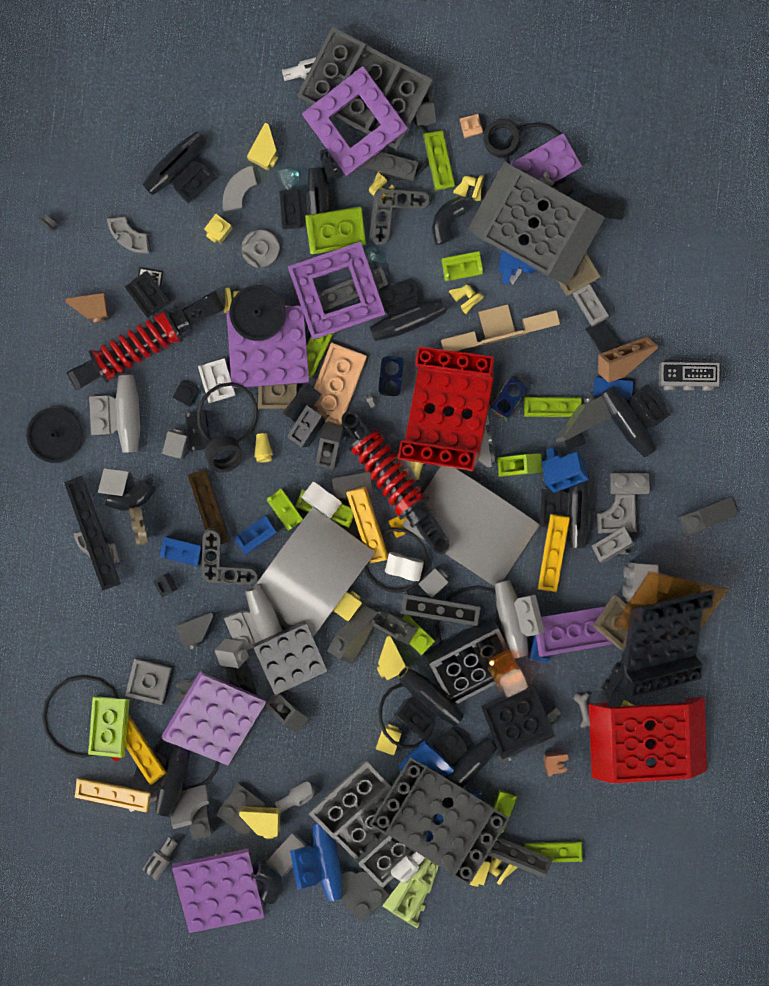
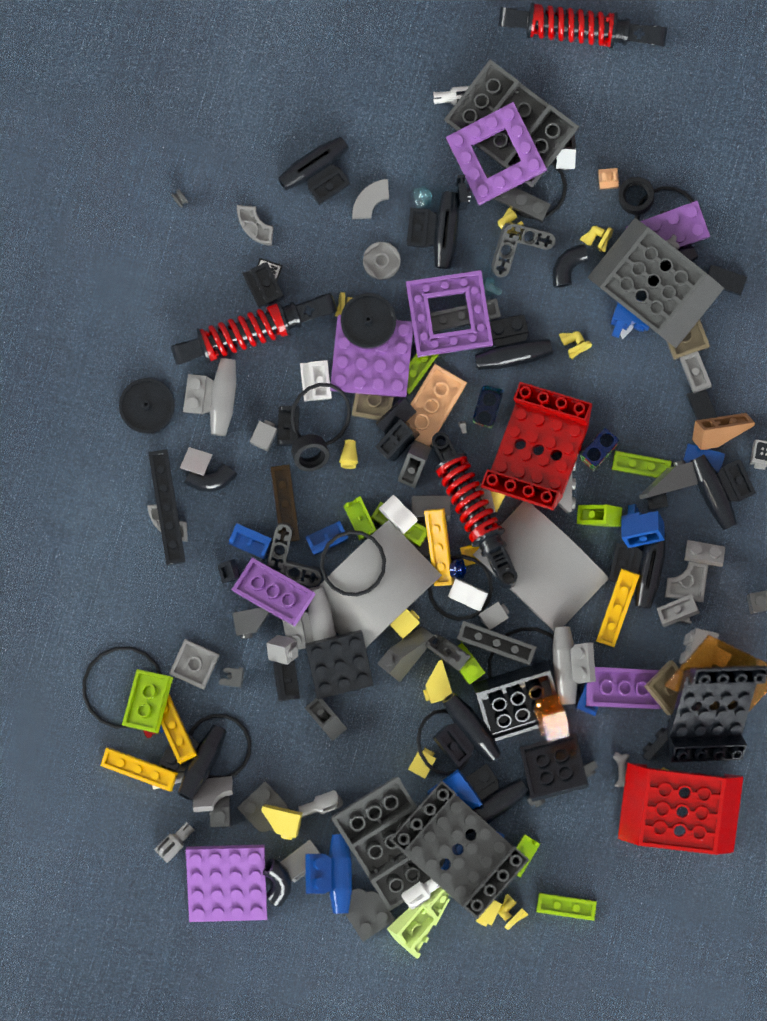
camera: 10 degrees right, 5 degrees down
medium nougat slope [65,293,109,323] -> none
dark tan plate [129,506,148,546] -> none
medium lavender plate [162,671,266,765] -> none
black plate [172,381,199,407] -> none
light yellow brick [204,214,233,244] -> none
light yellow slope [247,123,278,170] -> none
lime tile [305,206,366,254] -> none
lime tile [423,130,455,191] -> none
lime hinge [441,251,483,282] -> none
tan piece [441,304,560,351] -> none
dark grey plate [488,837,553,879] -> none
nougat hinge [543,750,568,776] -> none
none -> medium lavender plate [232,558,315,627]
none -> black piece [320,530,386,597]
none -> clear blue plate [450,560,466,579]

